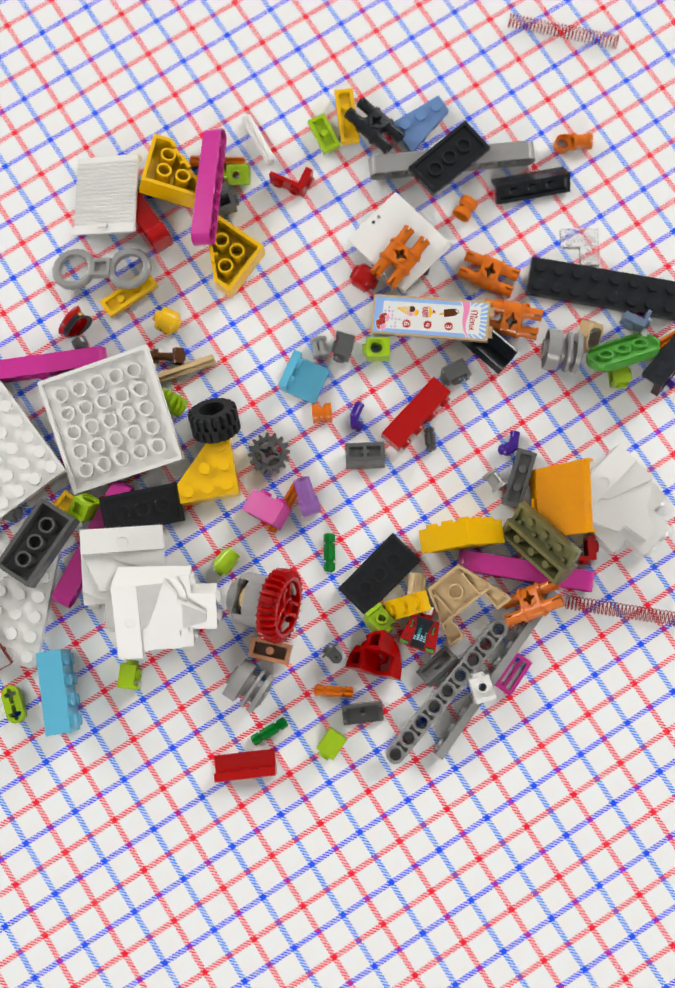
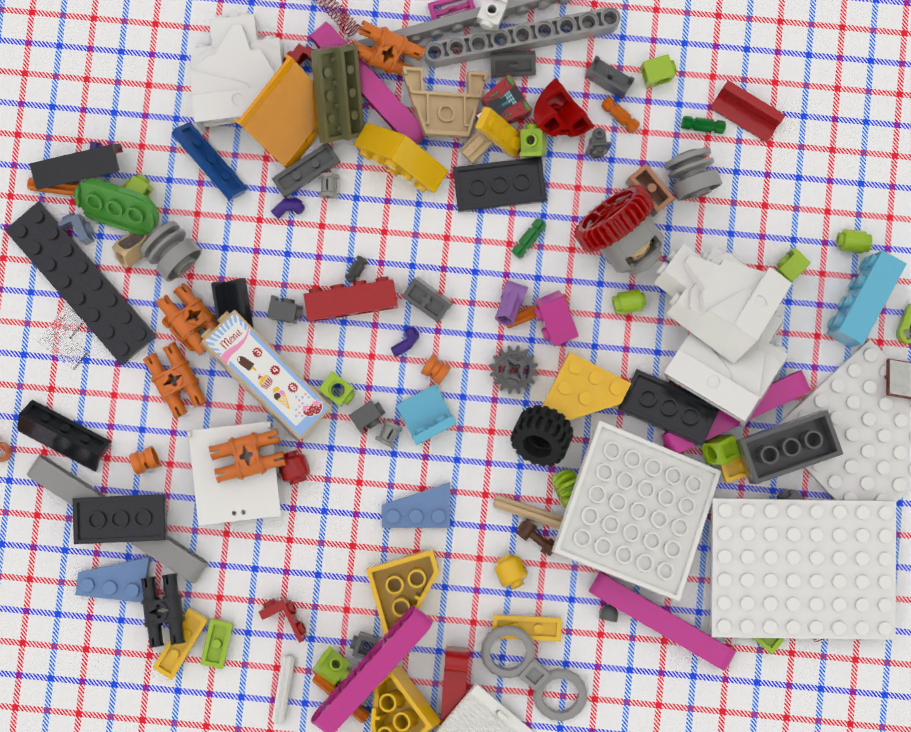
camera: 140 degrees left, 5 degrees up
piece [58,306,92,339] -> none
none -> blue plate [171,122,248,201]
none -> medium blue wing [382,482,450,528]
none -> lime brick [836,228,872,254]

